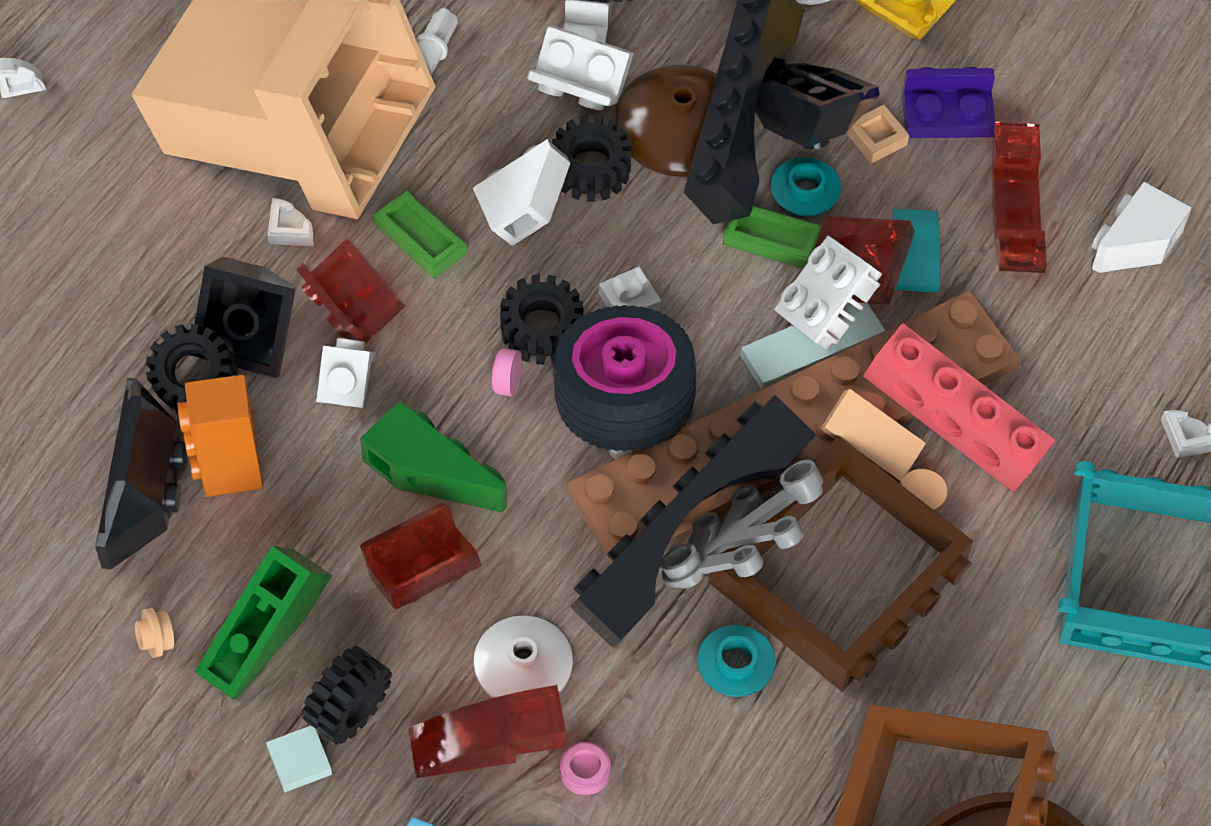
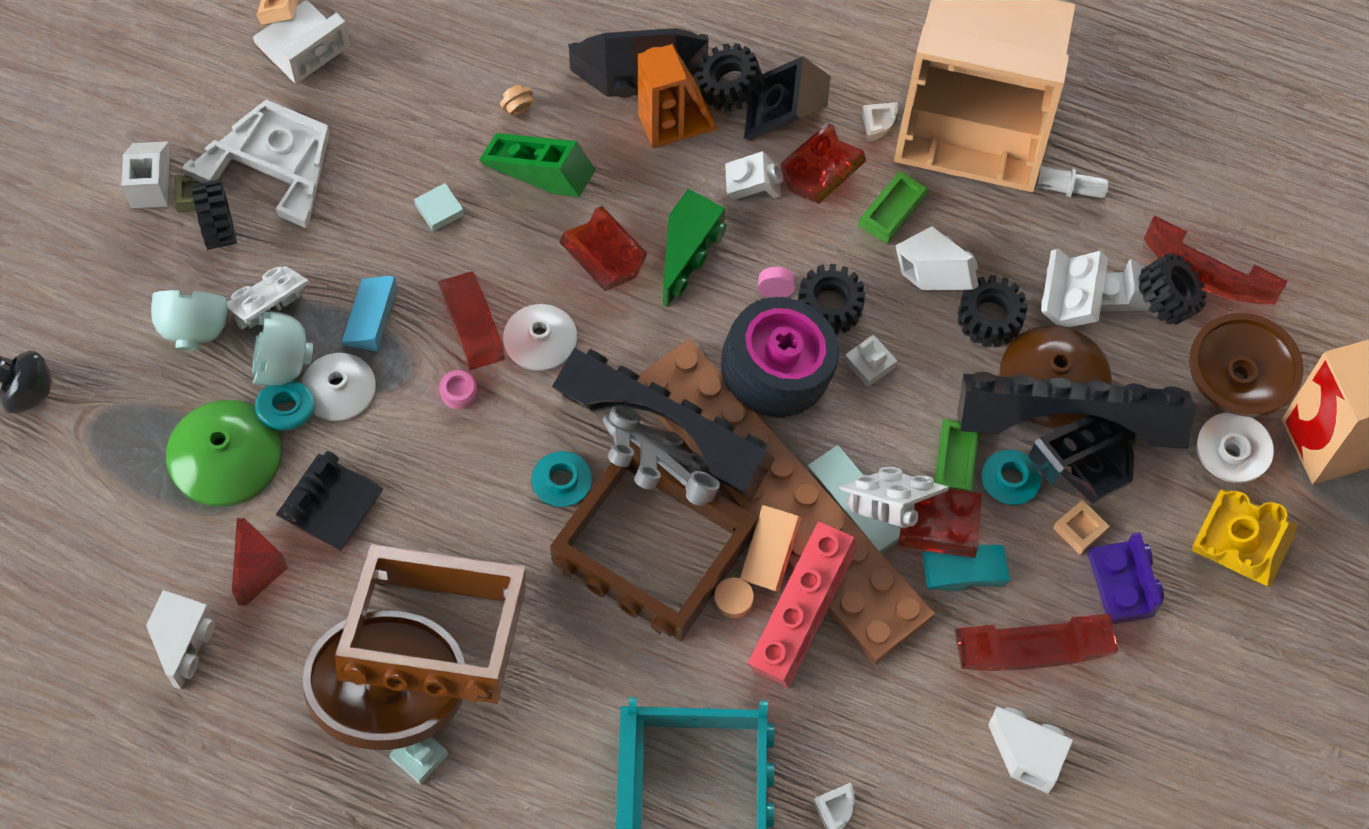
camera: 80 degrees right, 5 degrees up
black tyre [302,646,392,744] -> none

